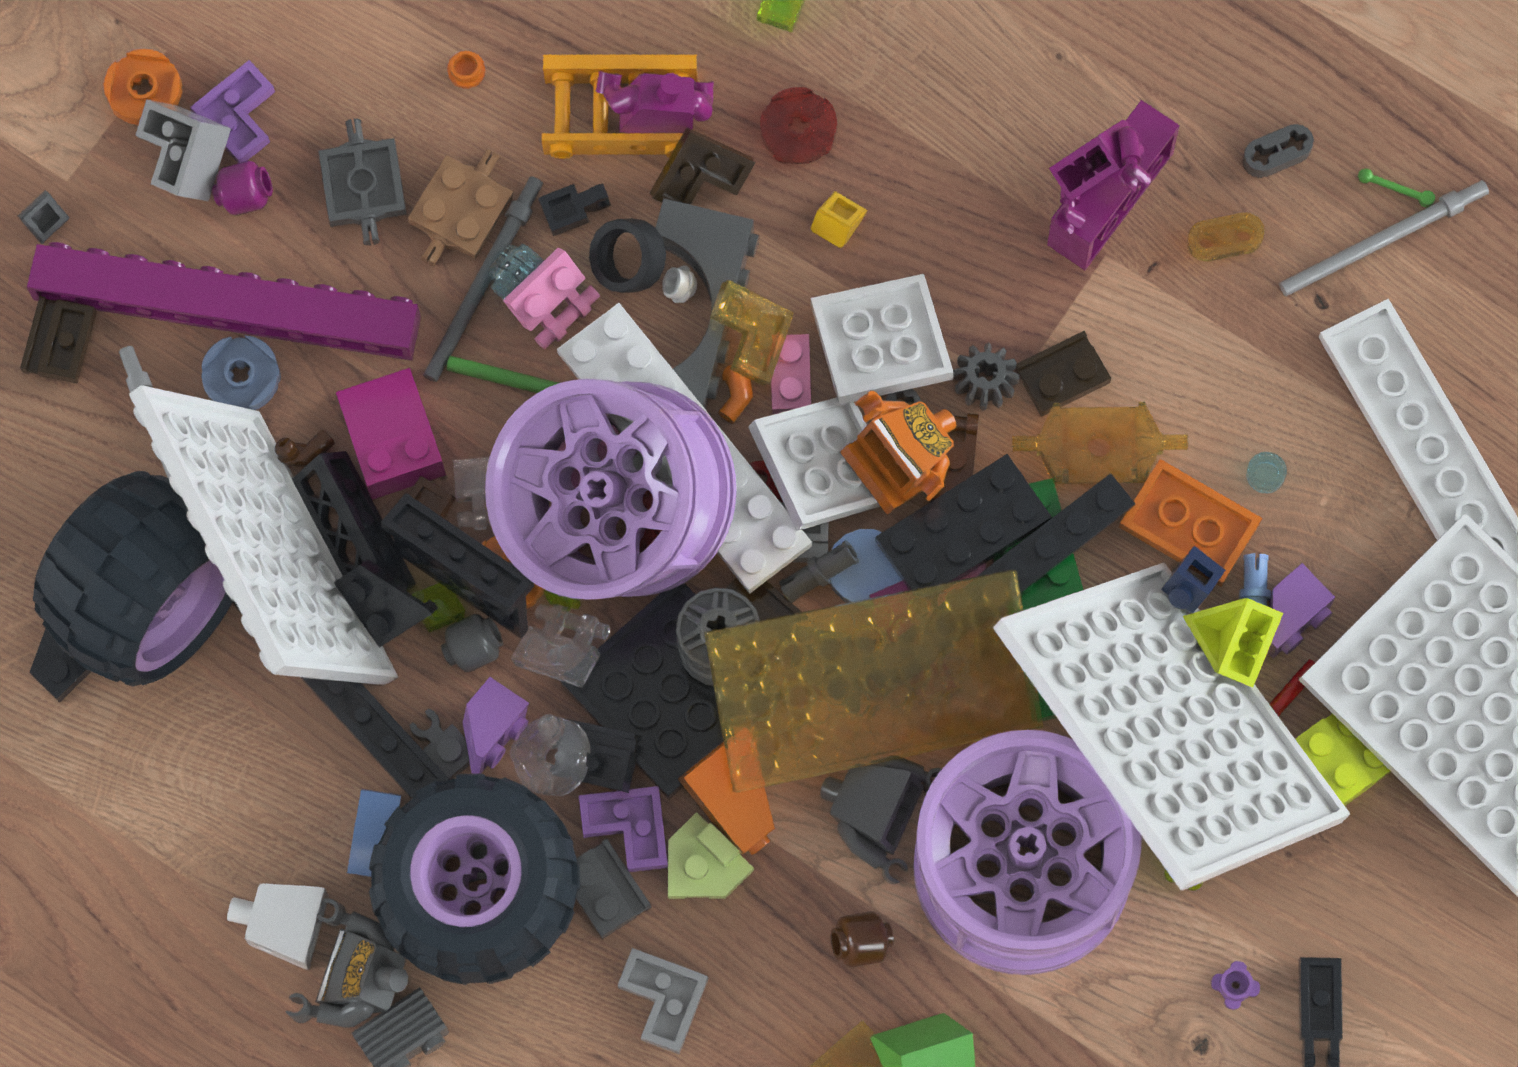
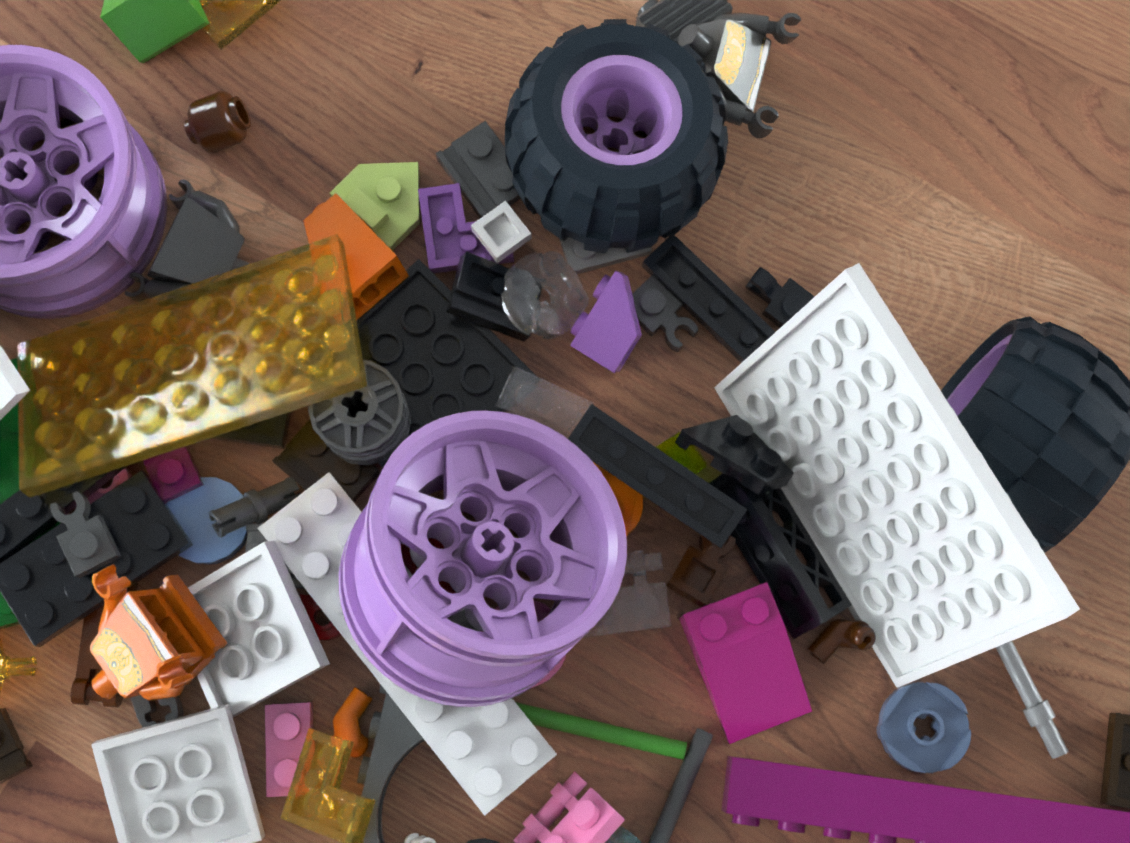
camera: 175 degrees right, 5 degrees up
white torso [227,883,329,970] -> none
medium blue slope [347,789,401,877] -> none
dark grey head [441,614,503,672] -> none
light grey plate [617,948,708,1054] -> none
dark grey gear [953,342,1019,411] -> none
none -> dark grey plate [50,491,121,578]
none -> white plate [471,200,532,263]
none -> black plate [746,267,815,328]

